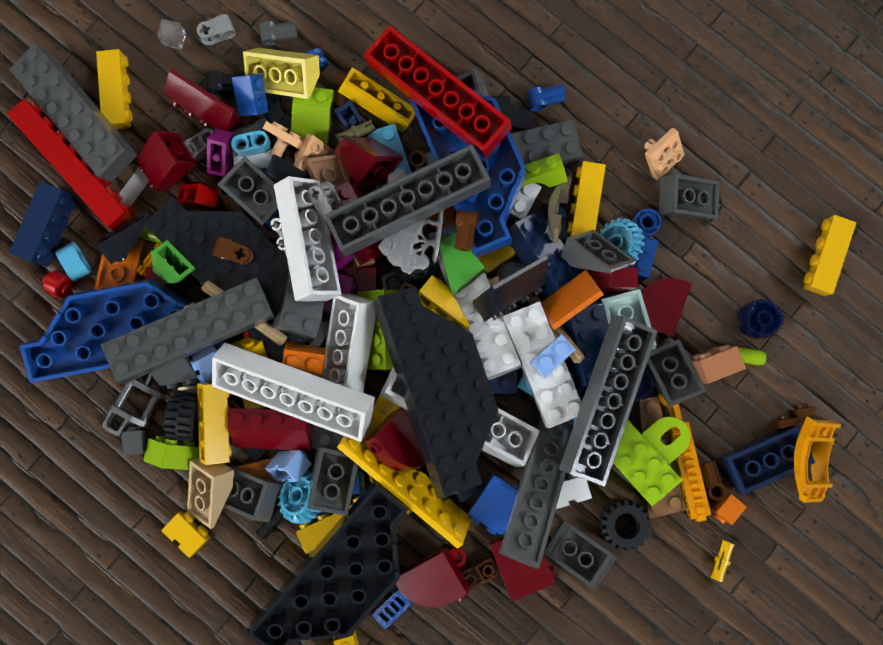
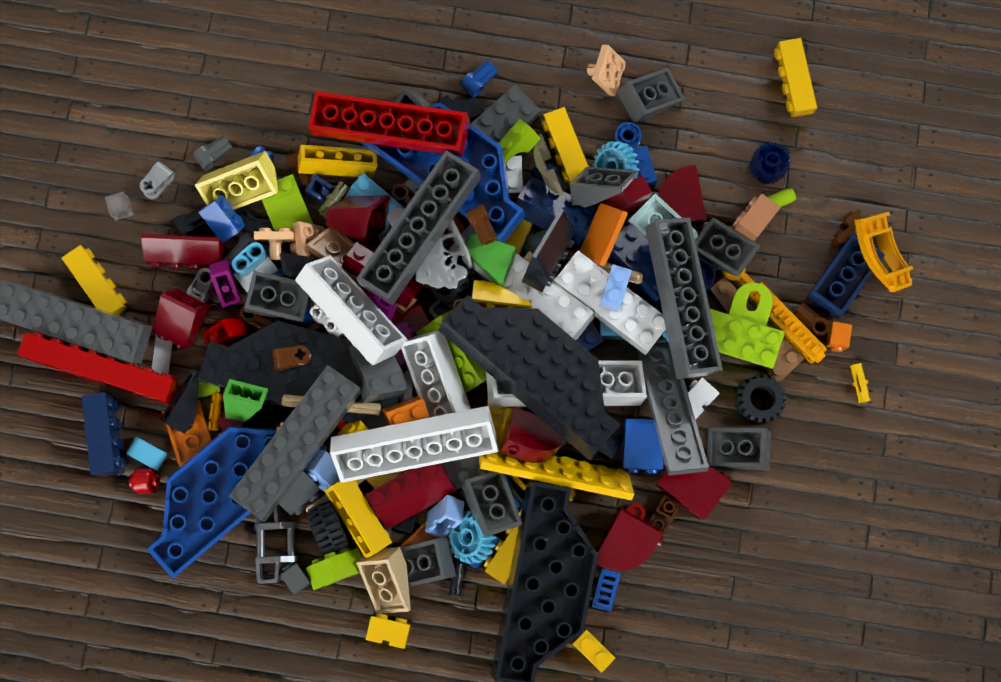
camera: 35 degrees left, 5 degrees down
light grey piece [308,181,344,222] -> none

